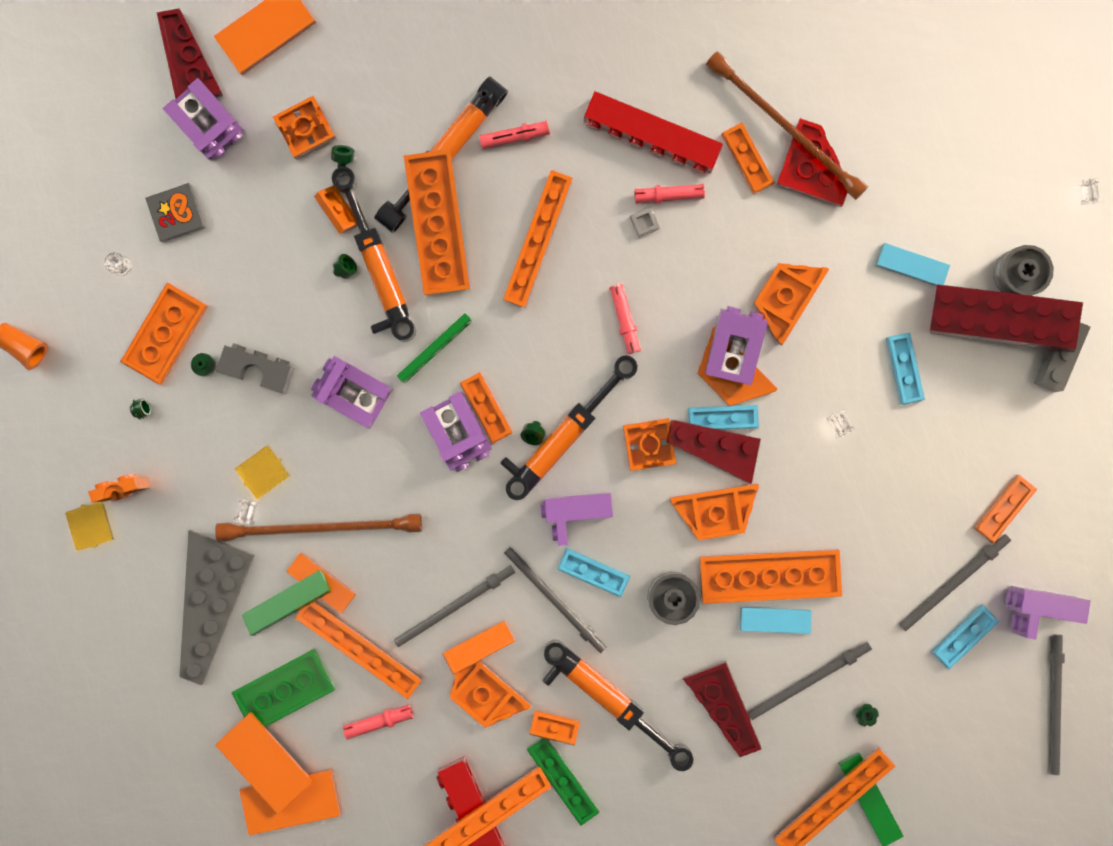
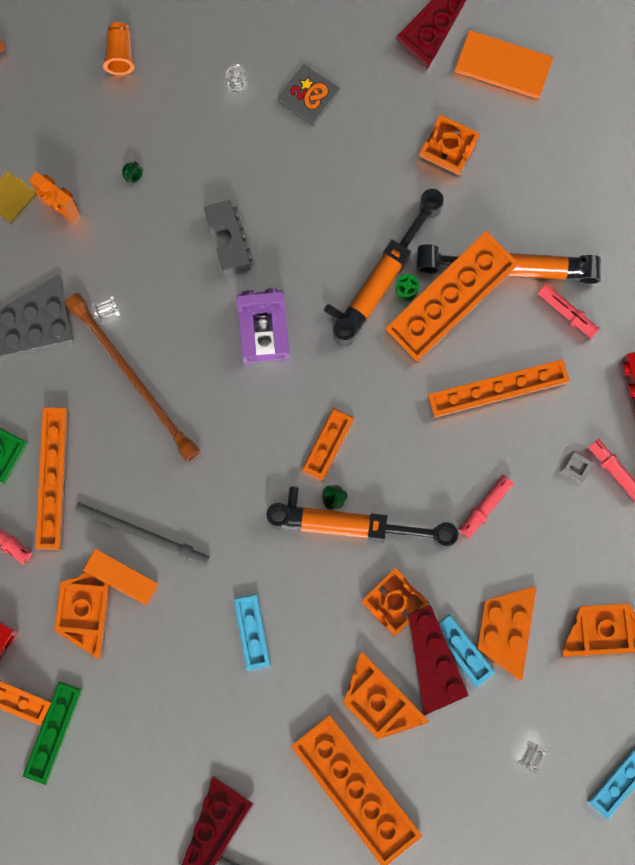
camera: 50 degrees right, 10 degrees down
orange tile [120,283,208,385] -> none
medium lavender brick [162,78,244,160] -> none
dark green tile [191,353,216,377] -> none
clear yellow piece [235,445,290,500] -> none
tile [242,570,332,636] -> none
orange tile [286,553,356,613] -> none
orange plate [314,185,358,234] -> none
dark green tile [331,145,355,167] -> none
dark green tile [333,254,357,279] -> none
green tile [397,313,472,383] -> none
medium lavender brick [420,391,492,472] -> none
dark grey bar [504,547,607,653] -> none
orange plate [529,711,580,746] -> none
medium lavender brick [541,493,613,546] -> none
piece [542,640,694,771] -> none
dark grey wheel [647,571,700,625] -> none
medium lavender brick [704,306,768,385] -> none
medium azure tile [740,607,812,634] -> none
none -> green wheel [395,274,419,301]

